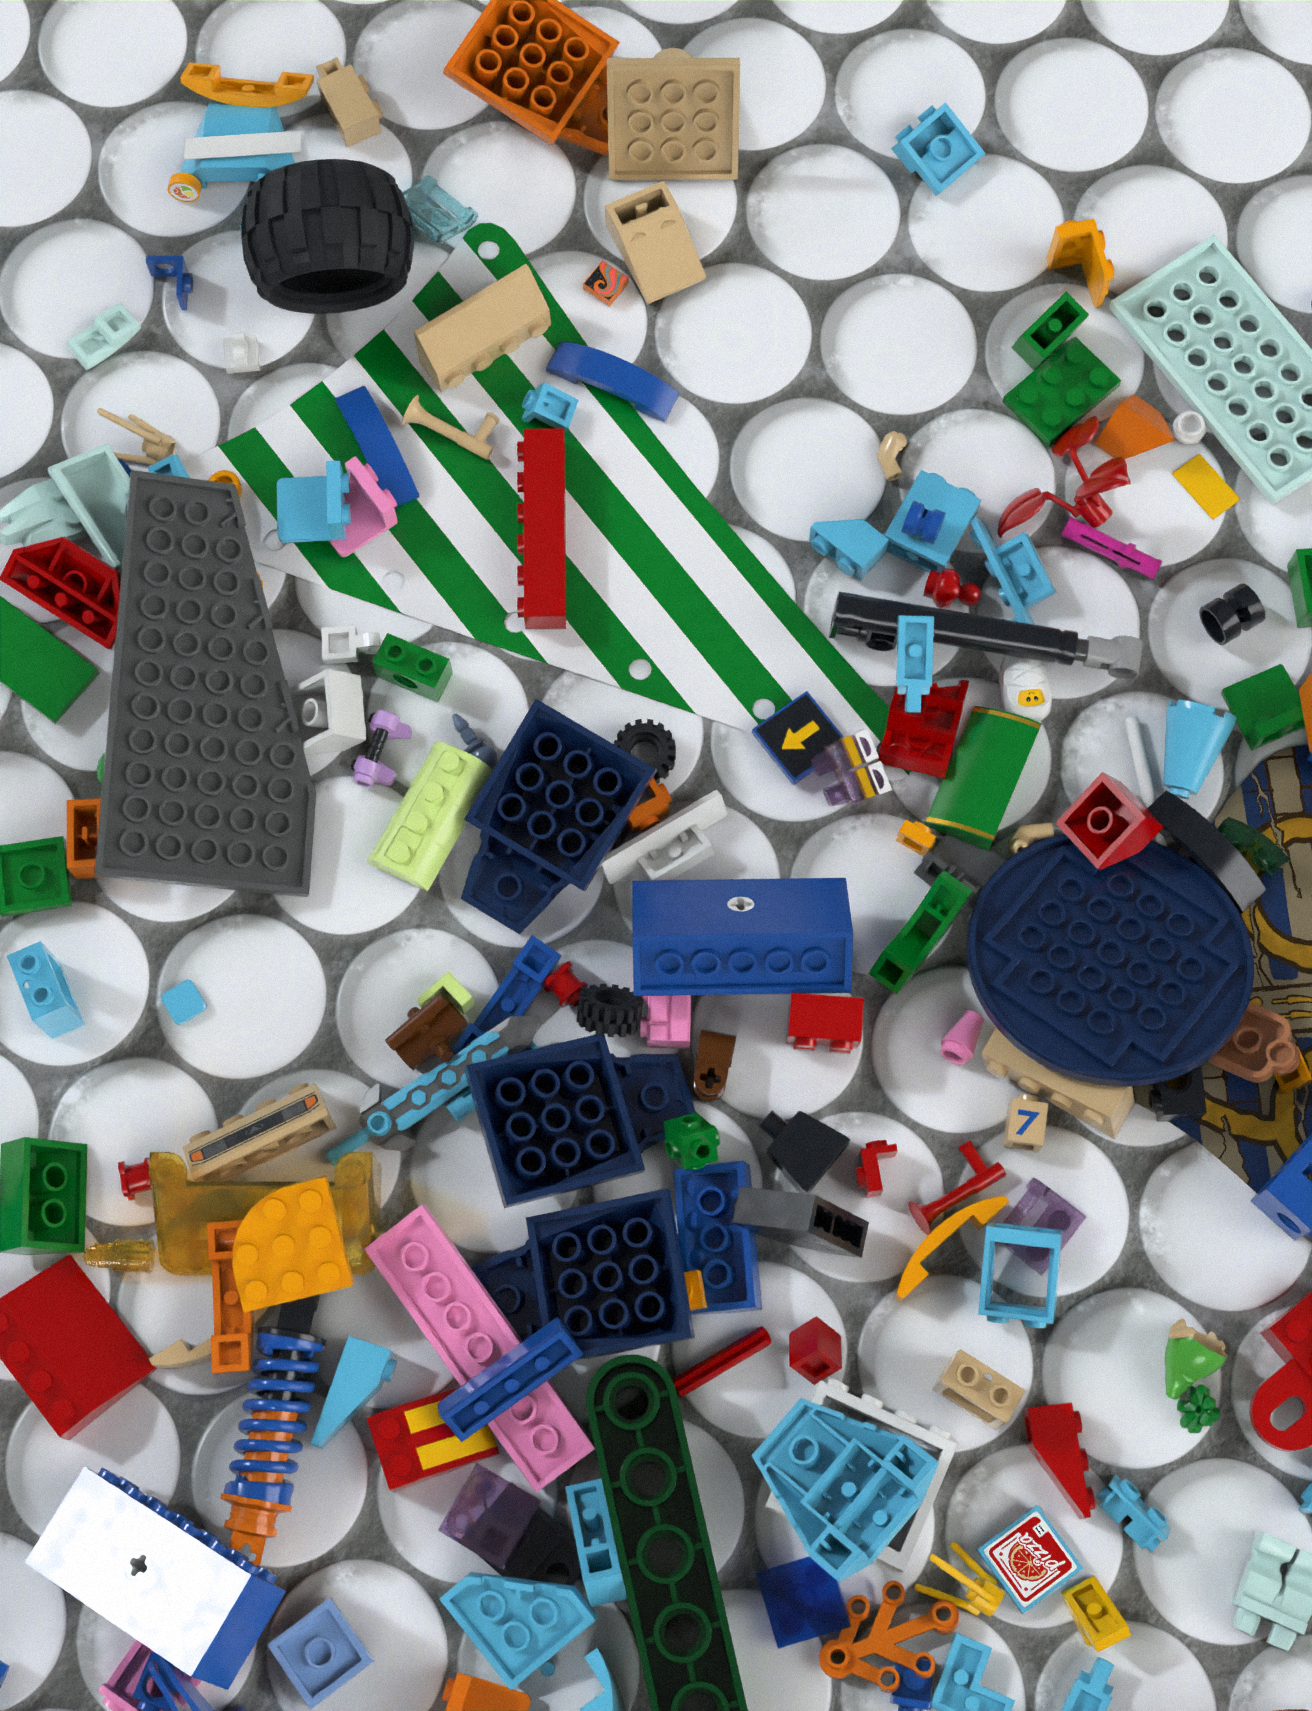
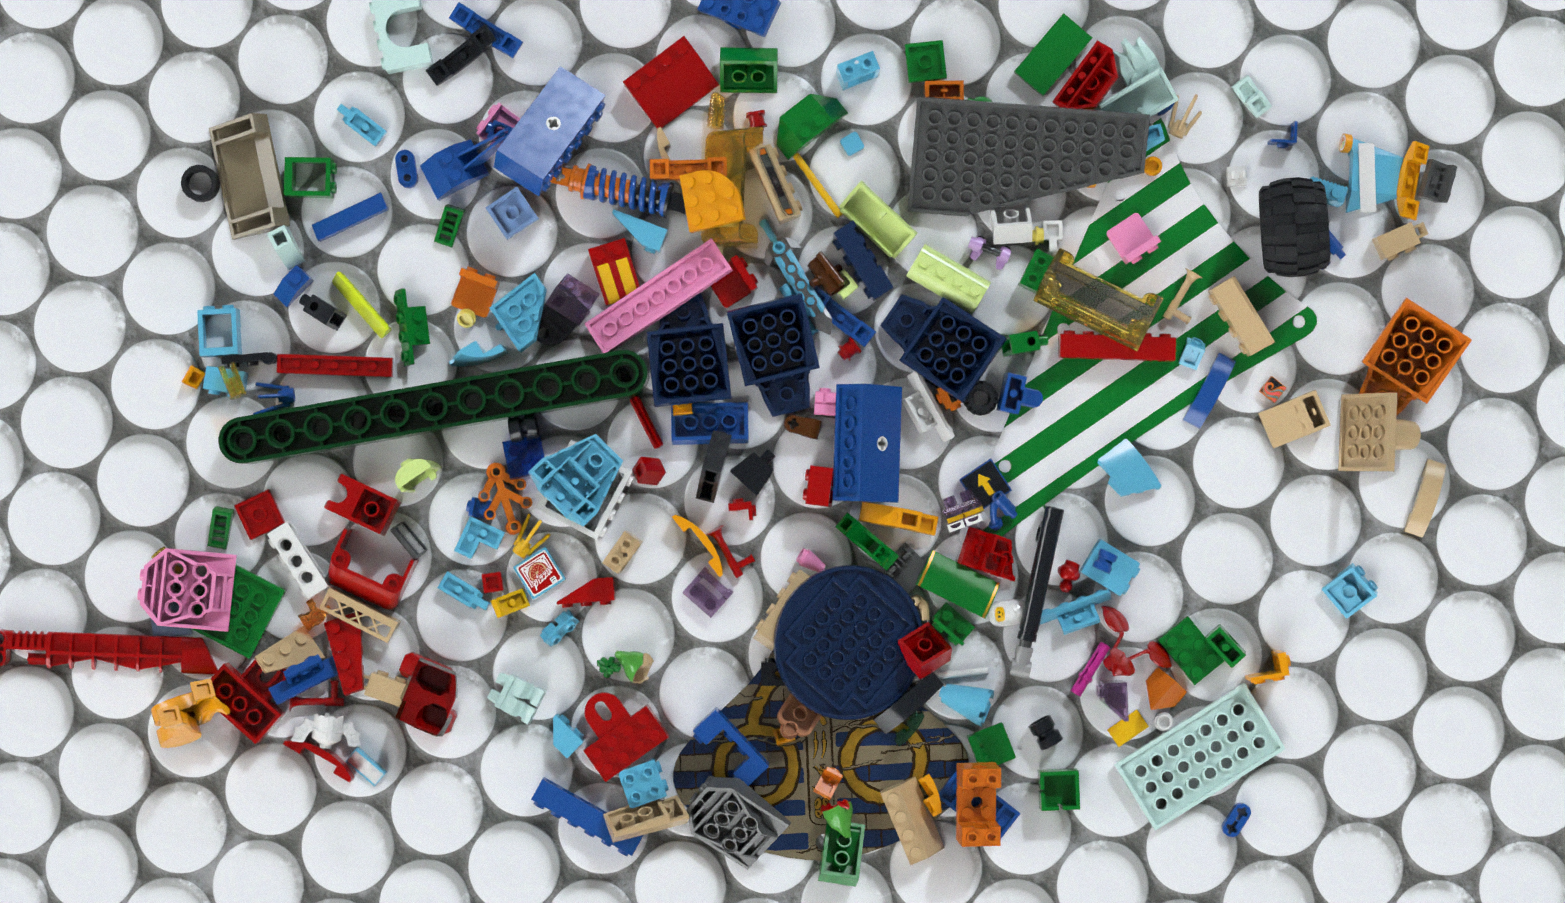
camera: 90 degrees right, 15 degrees up
medium azure bracket [277,460,351,543] -> none
blue slope [334,385,420,508] -> none
clear light blue plate [402,175,478,245] -> none
blue slope [438,1317,583,1442] -> none
sand blue bar [452,713,497,769] -> none
medium azure slope [565,1478,627,1608] -> none
black tyre [576,984,644,1038] -> none
green brick [664,1112,720,1170] -> none
medium azure slope [809,519,889,581] -> none
tan arm [877,431,907,482] -> none
medium azure hinge [896,616,934,713] -> none
light orange plate [896,820,936,857] -> none
medium azure window [978,1221,1063,1328] -> none
tan brick [1003,1094,1049,1152] -> none
none -> red plate [481,571,504,593]
none -> black wheel [508,414,540,443]
none -> red bracket [711,255,759,308]
none -> green wedge [776,94,848,160]
none -> yellow bar [793,153,843,219]
none -> dark blue wedge [832,221,894,301]
none -> yellowish green container [839,181,918,259]
none -> light orange slope [858,502,938,536]
none -> green bracket [931,602,975,646]
none -> blue plant [989,491,1017,531]
none -> blue brick [996,373,1043,414]
none -> green torso [1002,331,1048,357]
none -> light yellow plate [1032,226,1044,245]
none -> windscreen [1033,248,1164,351]
none -> clear purple slope [1096,680,1129,721]
none -> medium azure slope [1097,439,1161,497]
none -> tan slope [1404,459,1446,537]
none -> dark grey bracket [1418,159,1457,203]

